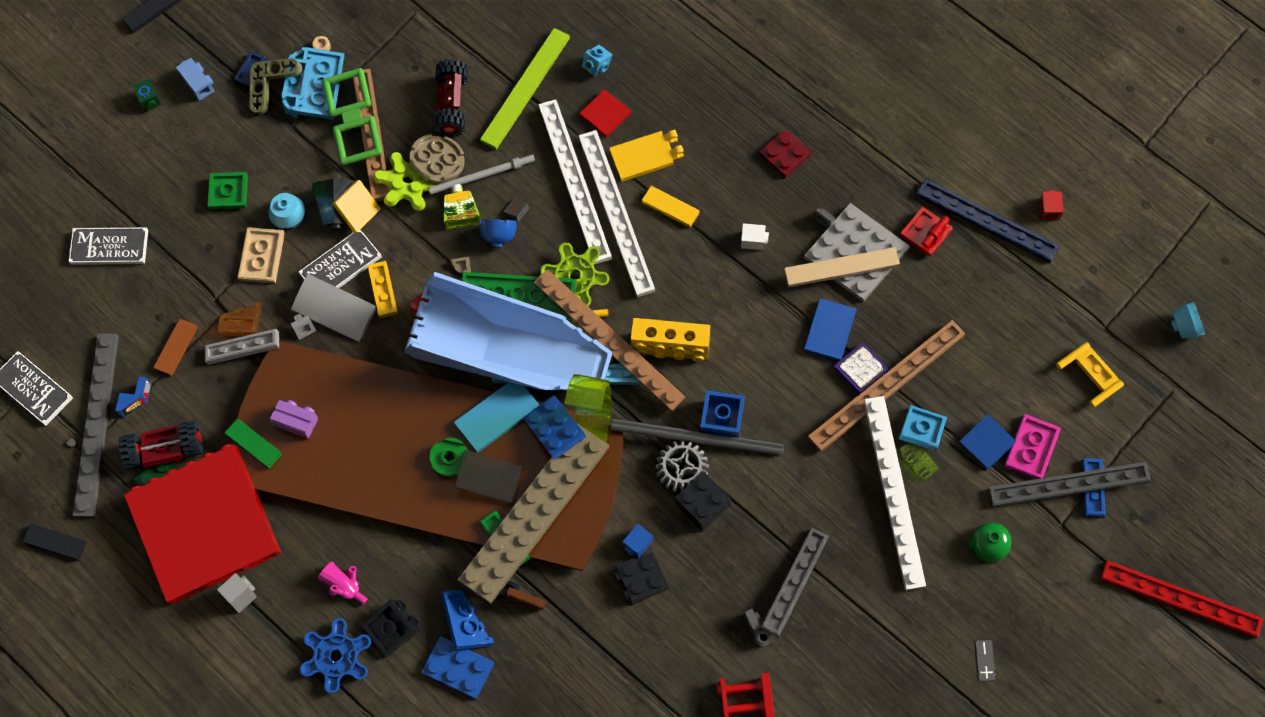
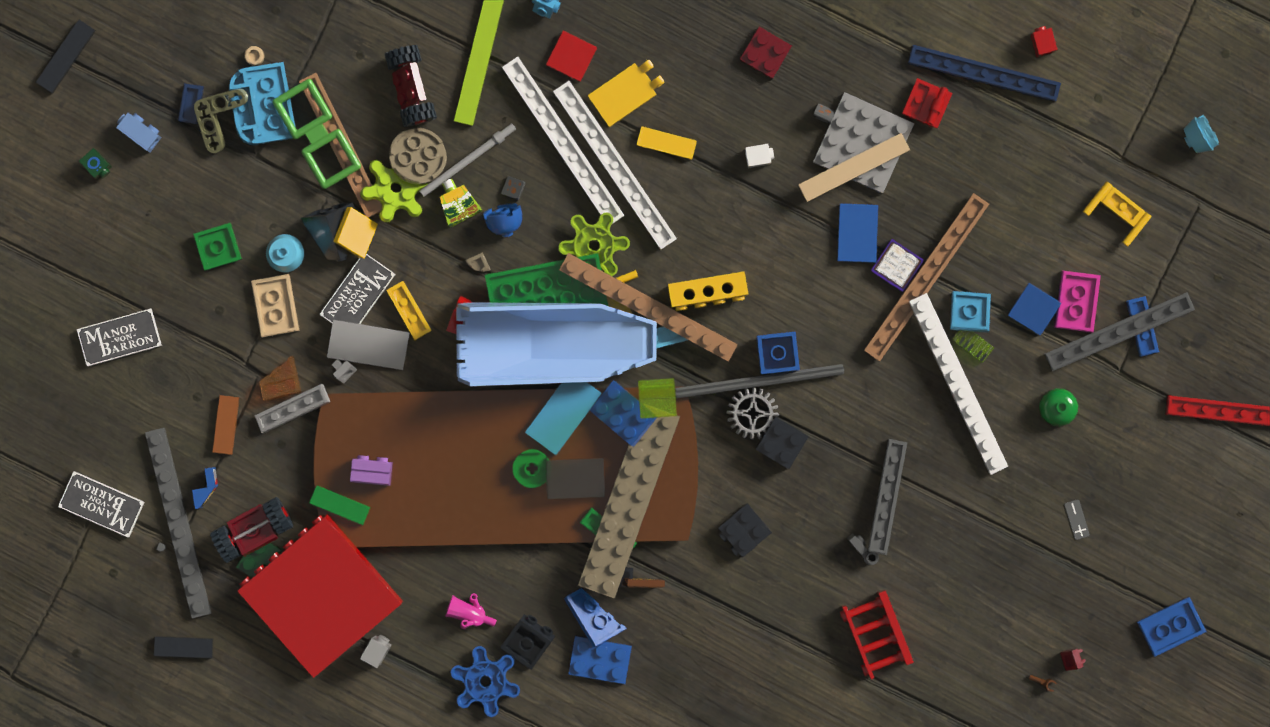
camera: 10 degrees left, 20 degrees up
blue brick [623,524,653,558] -> none

